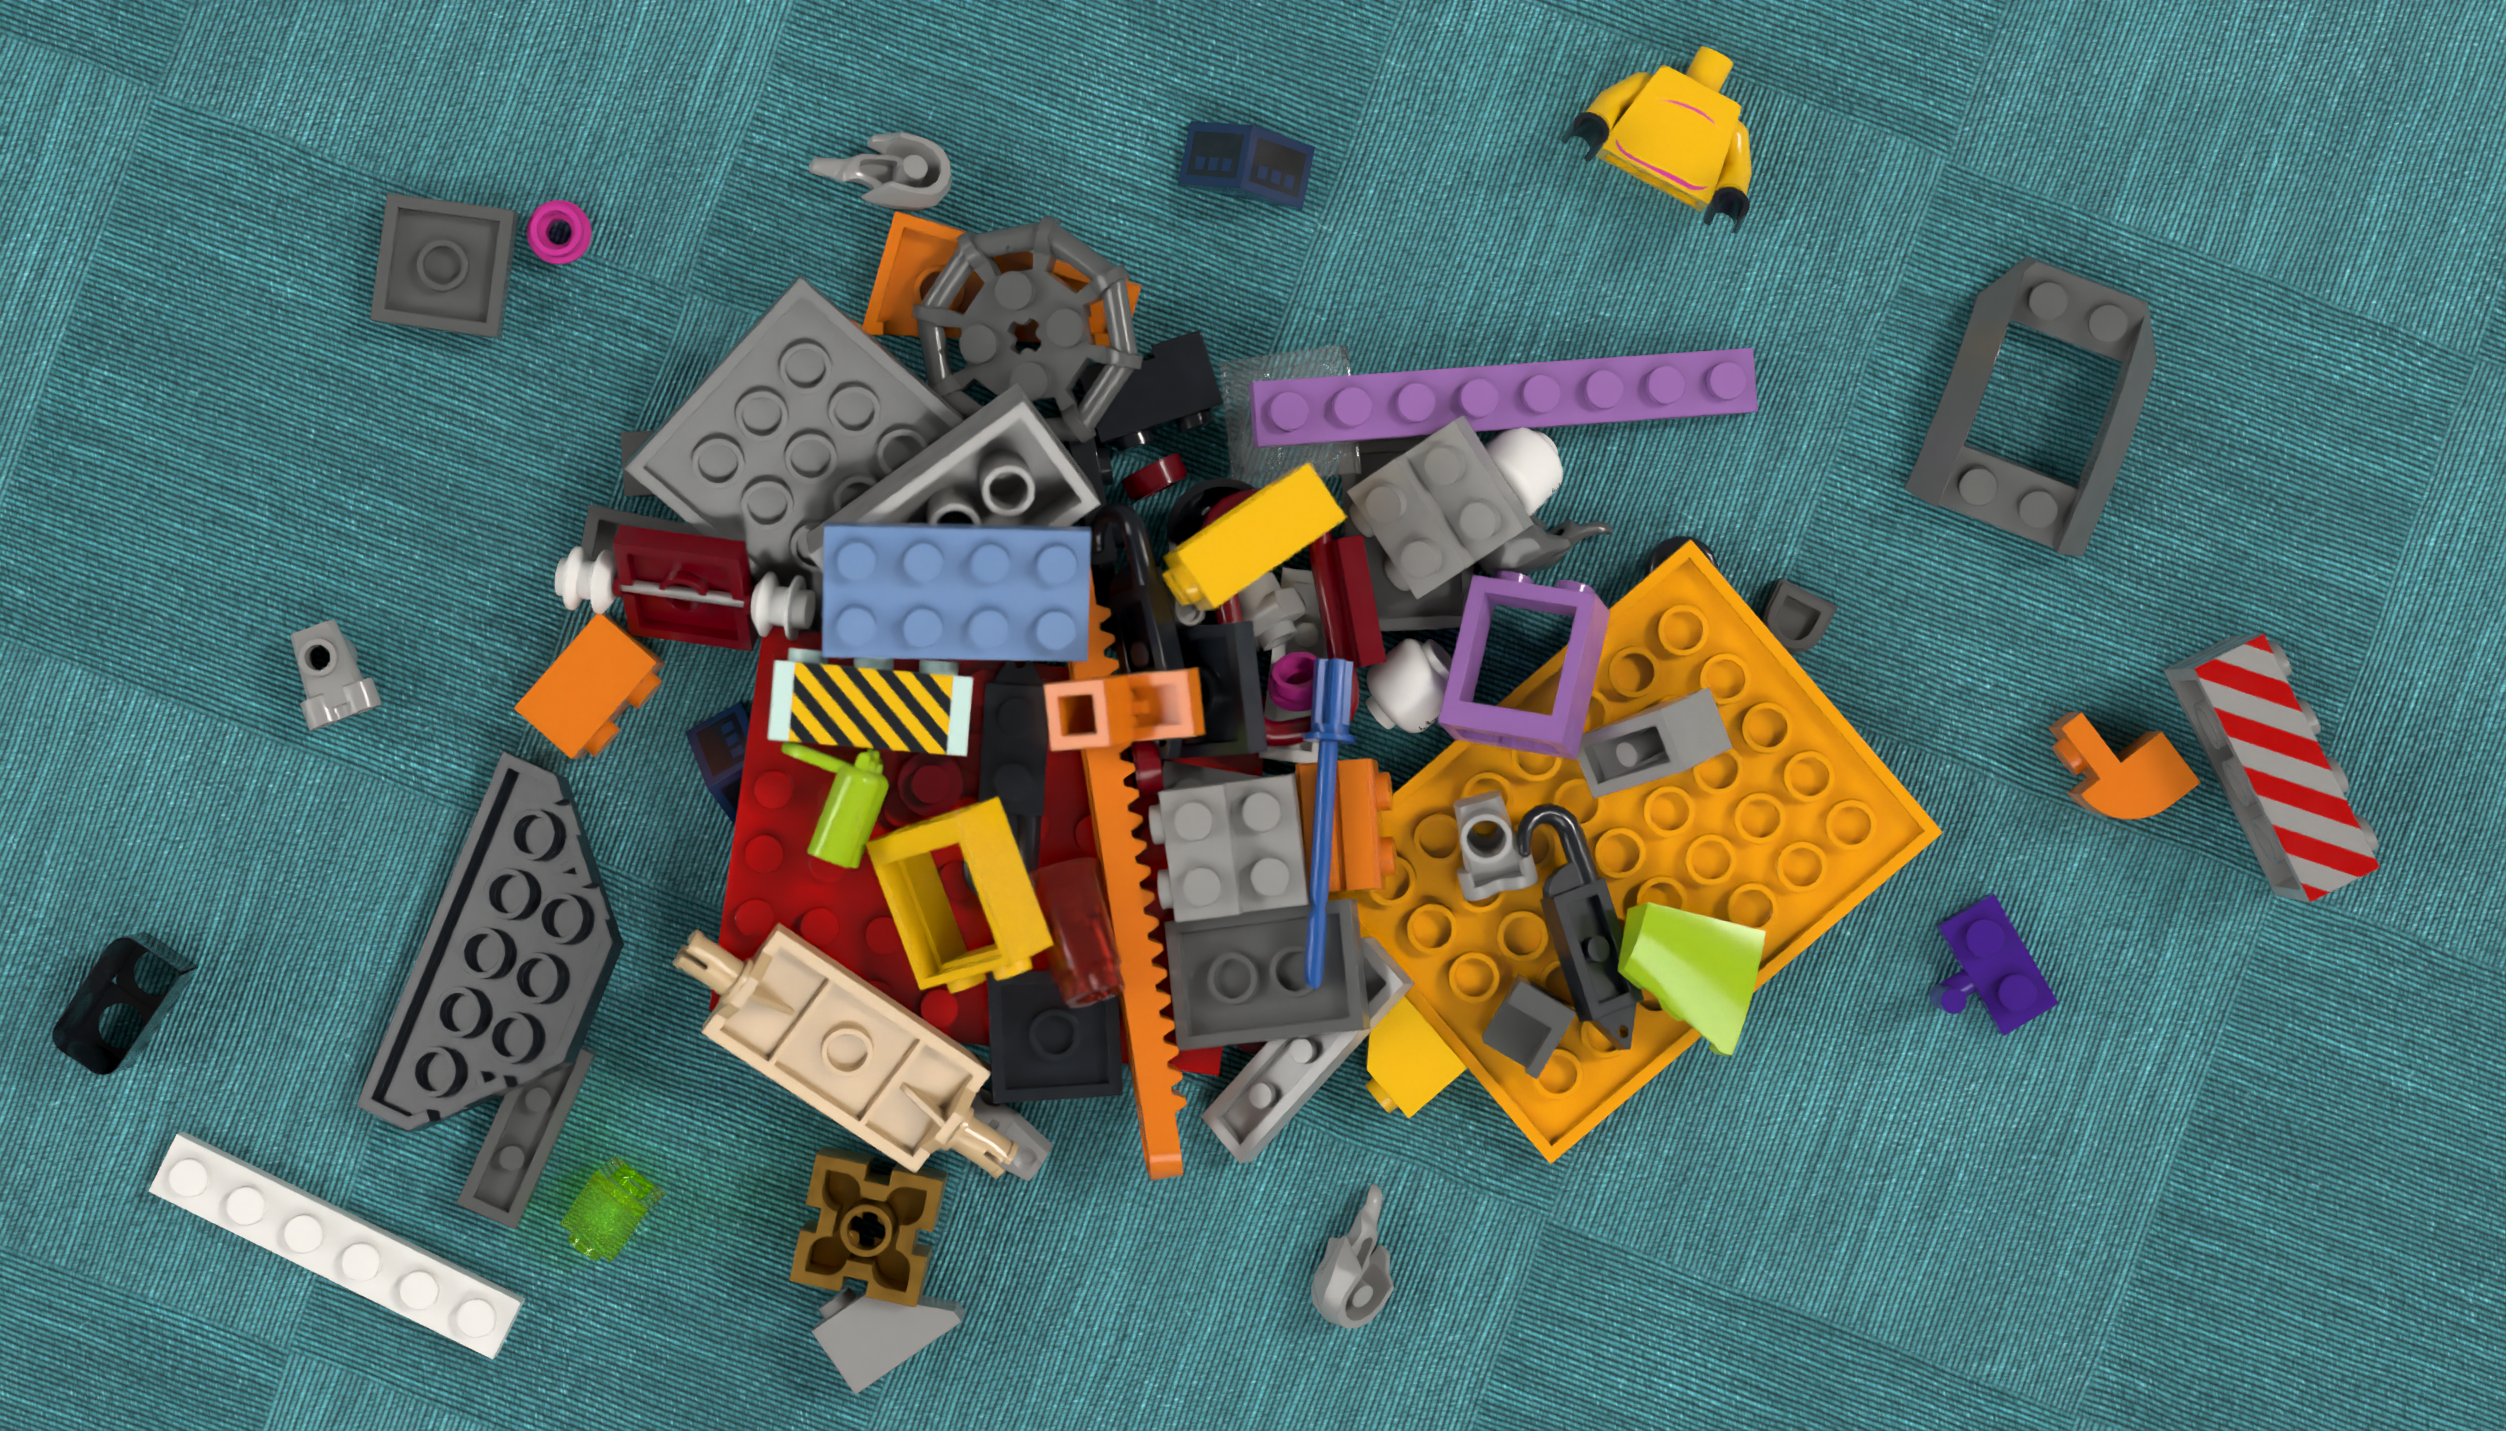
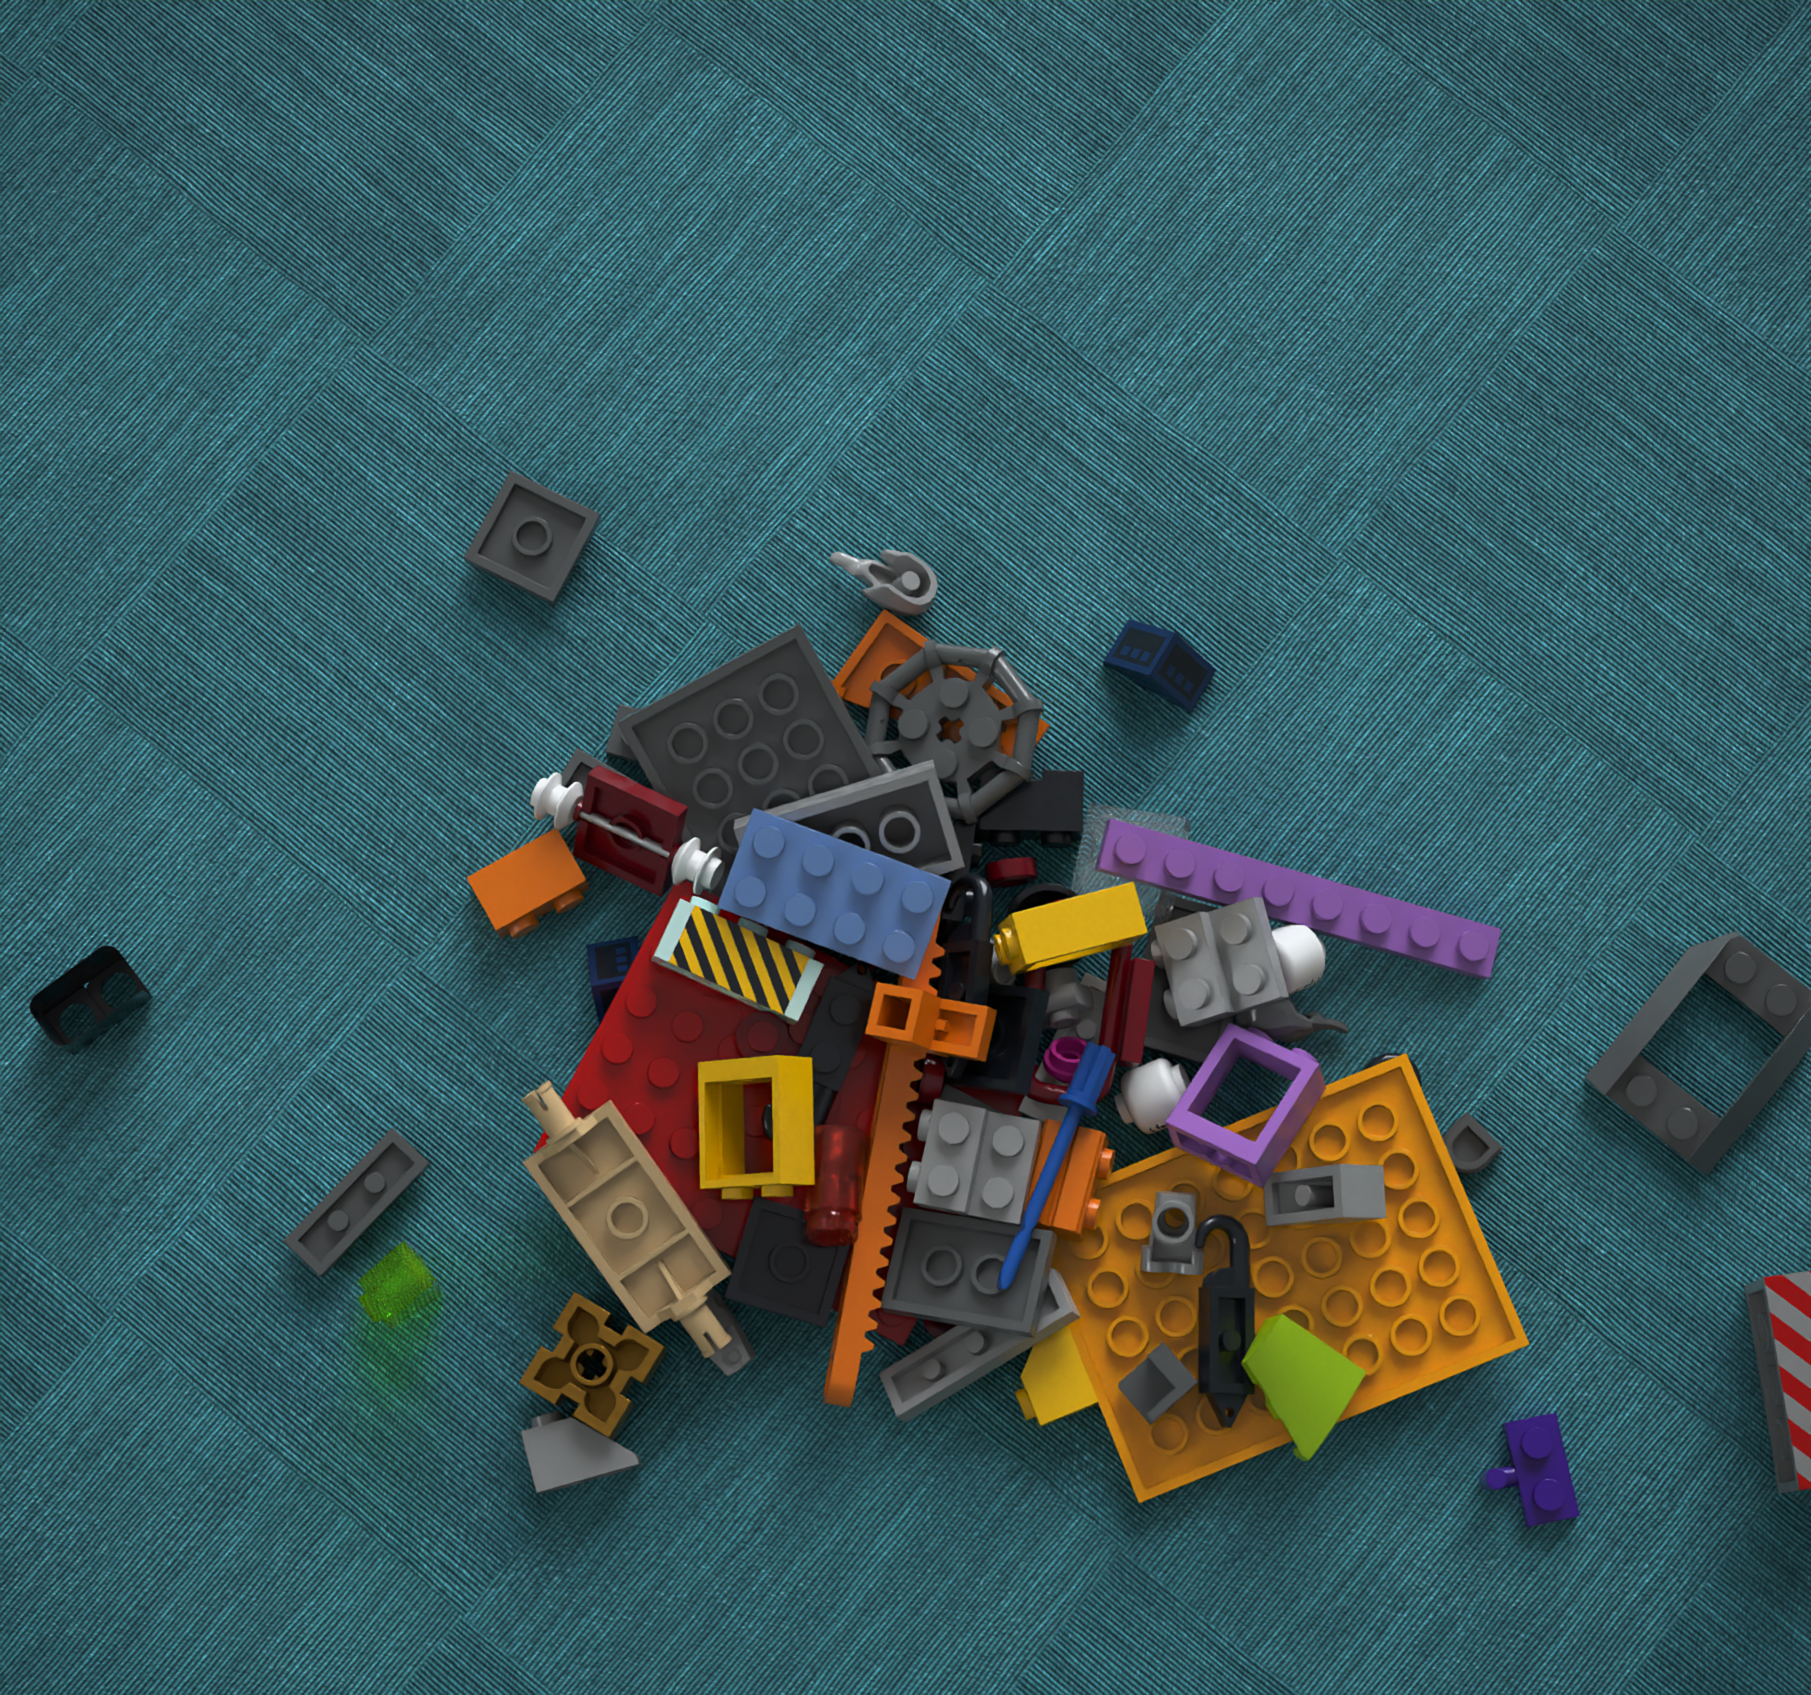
camera: 20 degrees right, 10 degrees down
white plate [149,1131,526,1359] -> none
light grey plate [290,620,382,731] -> none
plate [356,751,624,1131] -> none
dark pink plate [527,200,592,265] -> none
lime piece [781,741,889,869] -> none
light grey piece [1311,1184,1394,1329] -> none
yellow torso [1561,46,1752,234] -> none
orange brick [2048,712,2201,819] -> none

